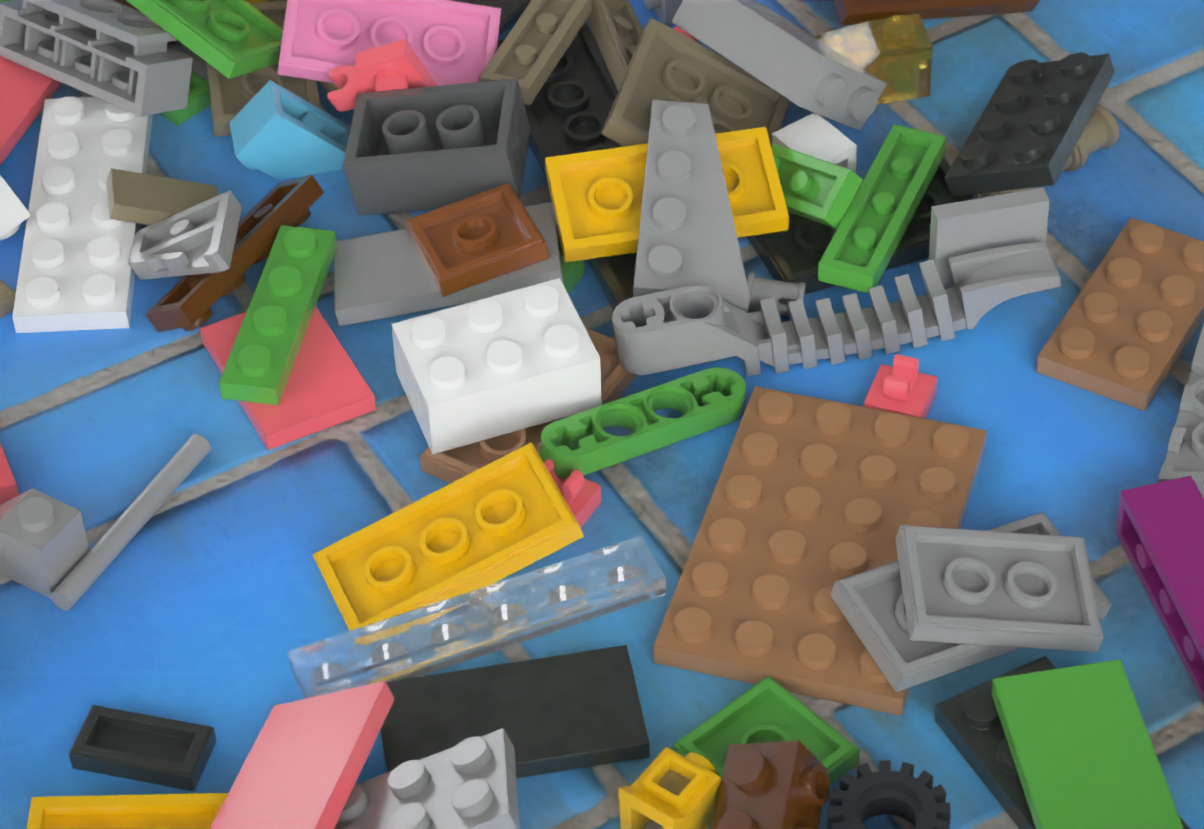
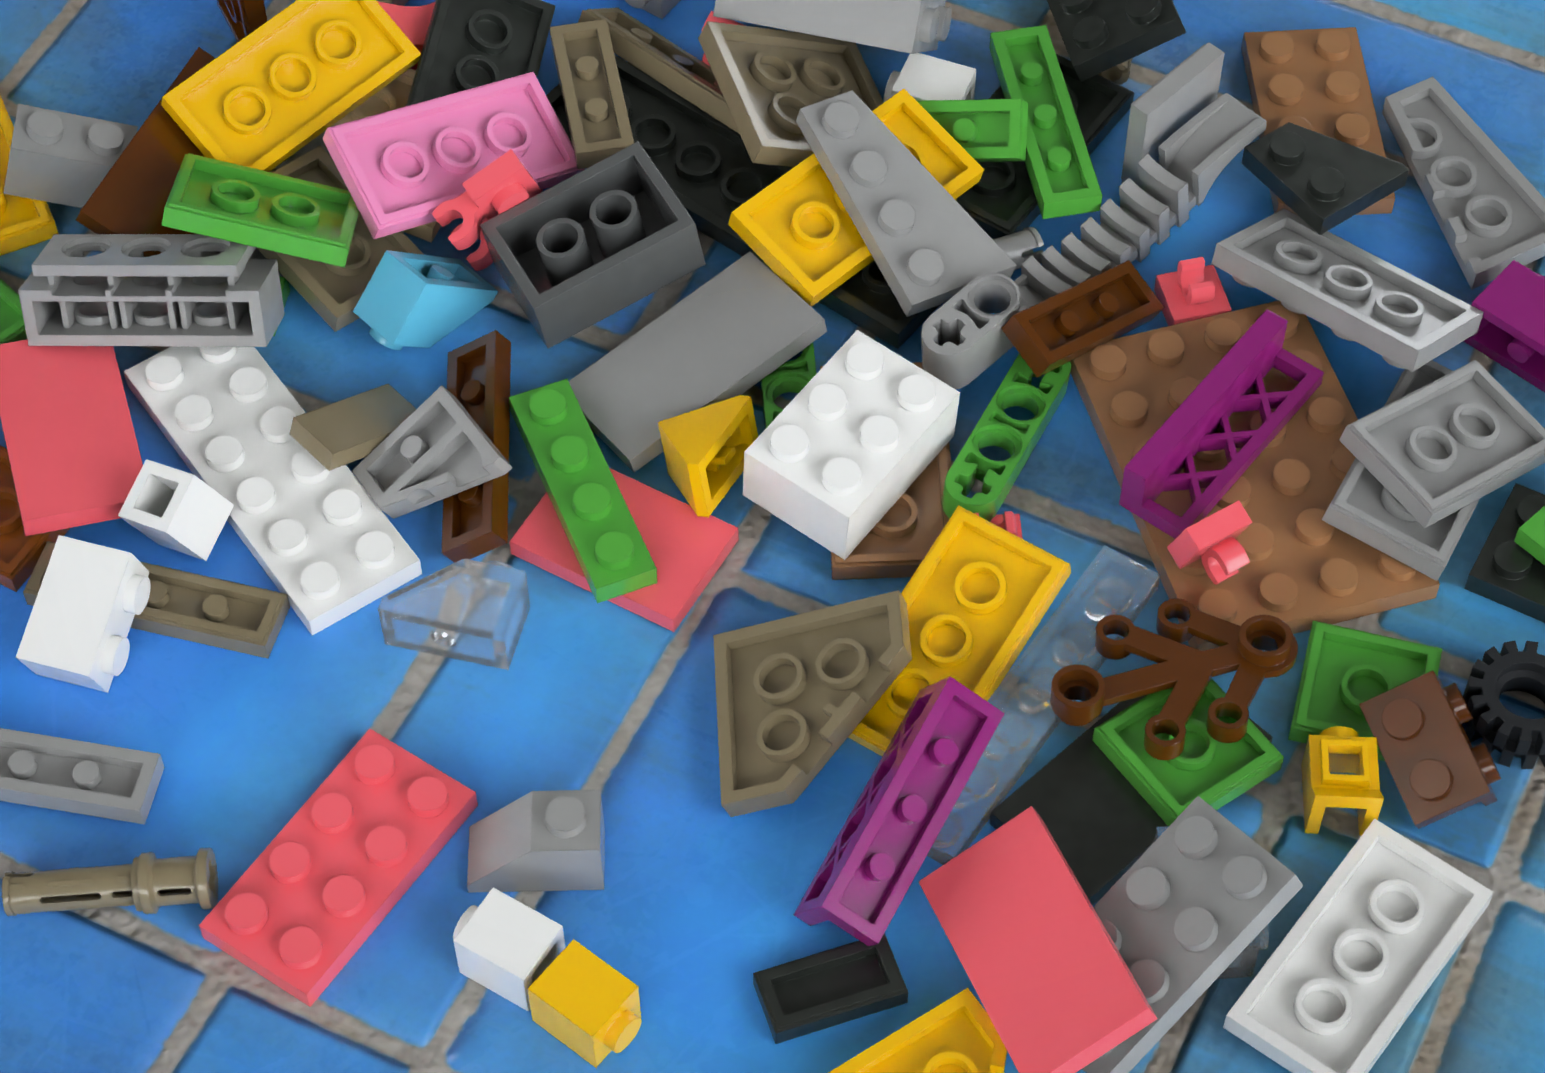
camera: 35 degrees left, 10 degrees up
light grey bar [50,434,211,611] -> none
dark orange tile [405,183,550,297] -> none
none -> clear slope [378,559,531,670]
none -> yellow slope [658,395,758,518]
none -> dark tan plate [713,590,912,817]
none -> magenta fence [793,676,1005,946]
none -> reddish brown plate [1001,260,1165,378]
none -> reddish brown plant [1050,598,1298,760]
none -> bright green tile [1092,678,1284,827]
none -> magenta fence [1119,309,1324,539]
none -> coral tile [1167,500,1253,585]
none -> light grey plate [1211,209,1484,372]
none -> pearl dark grey wing [1242,122,1409,235]

